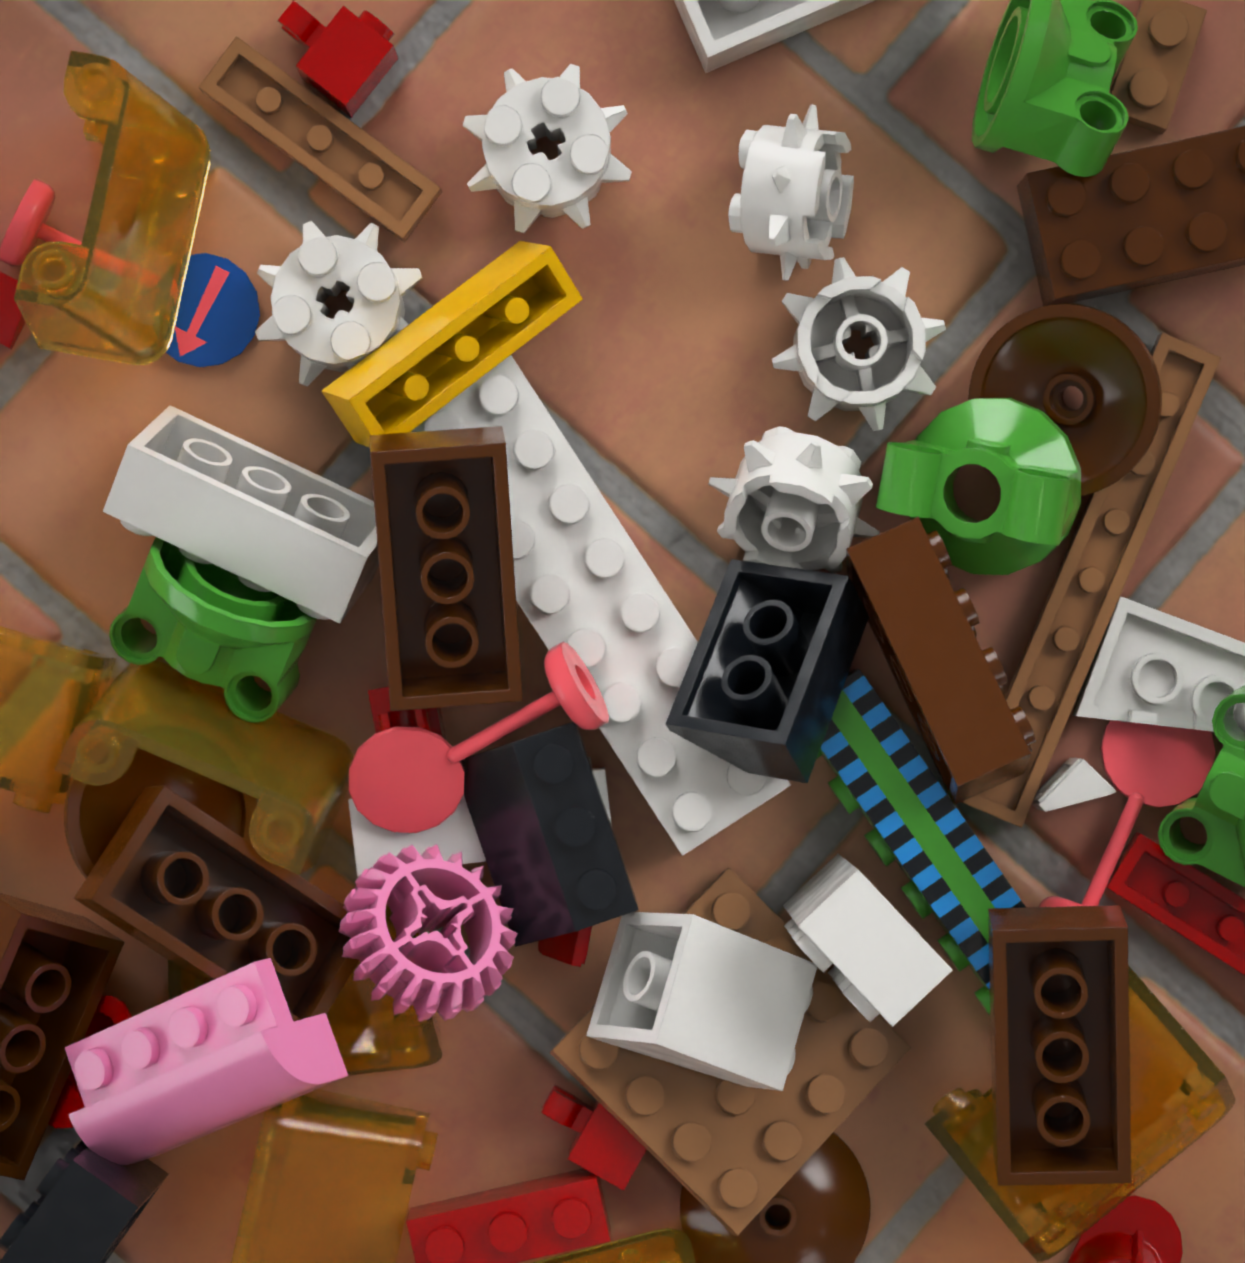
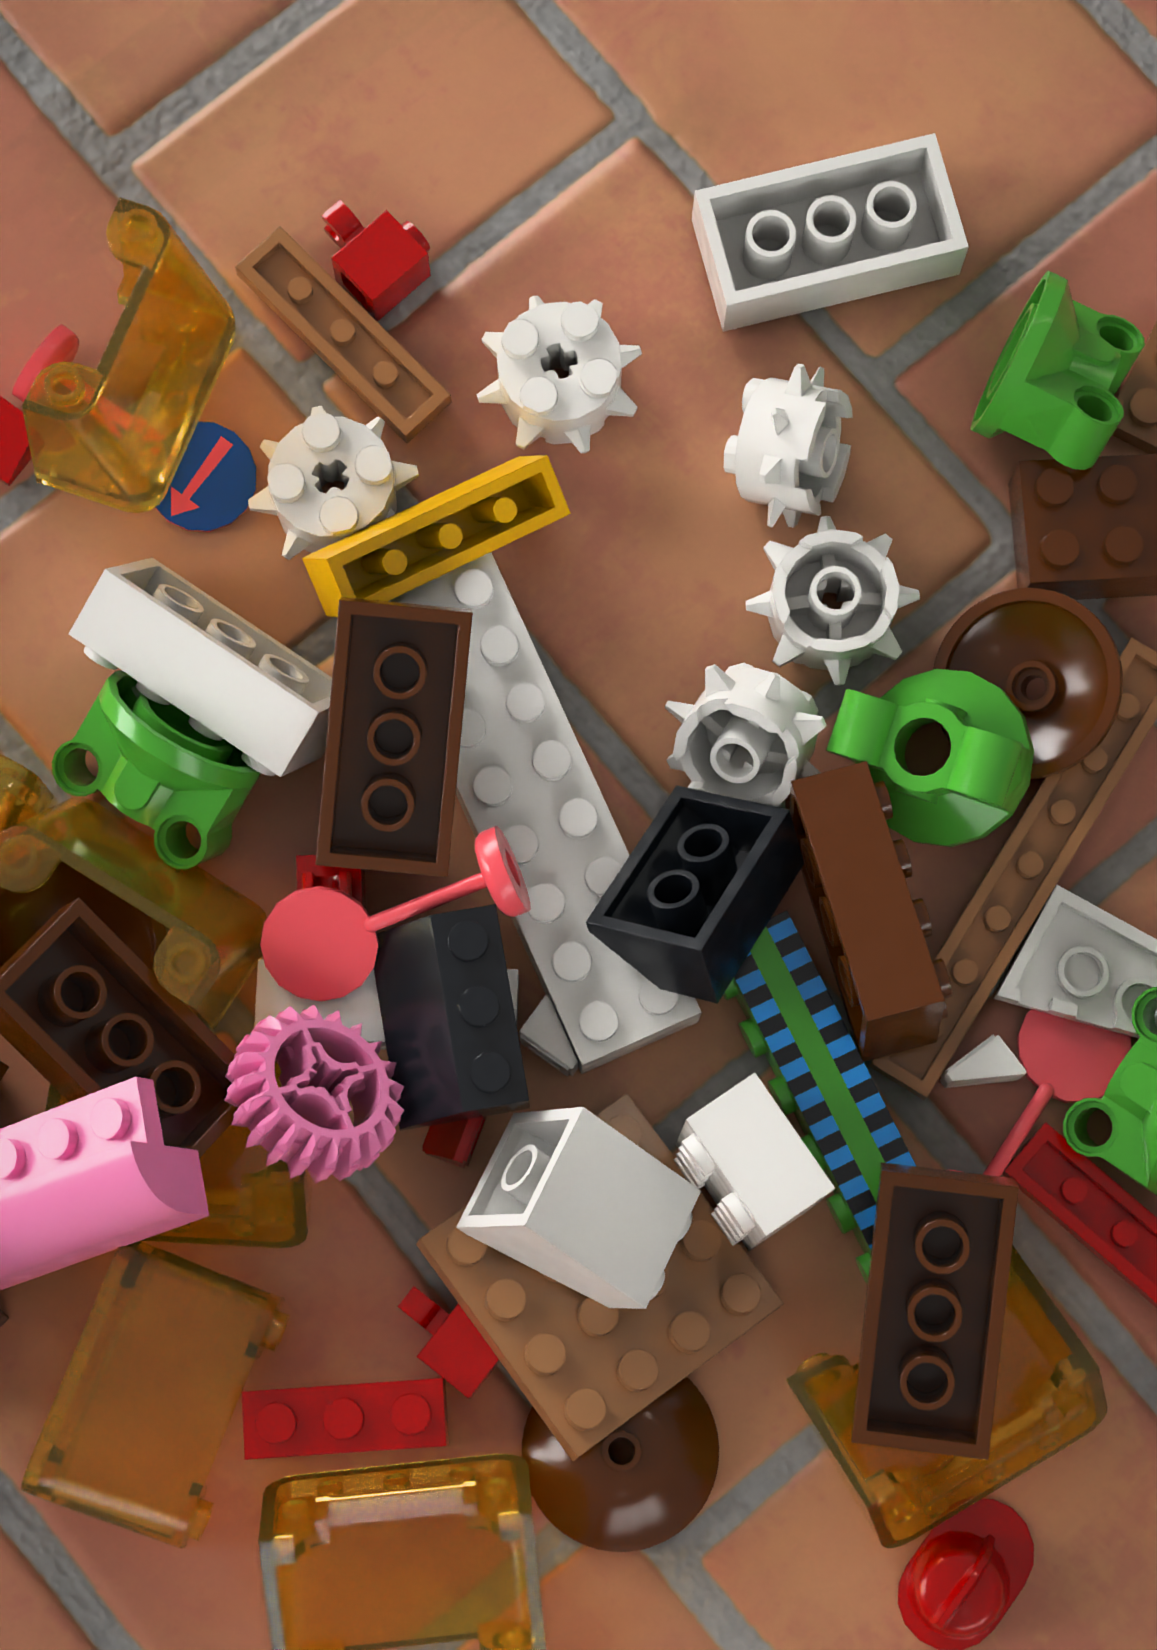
camera: 10 degrees right, 10 degrees down
none -> white slope [519,994,578,1077]

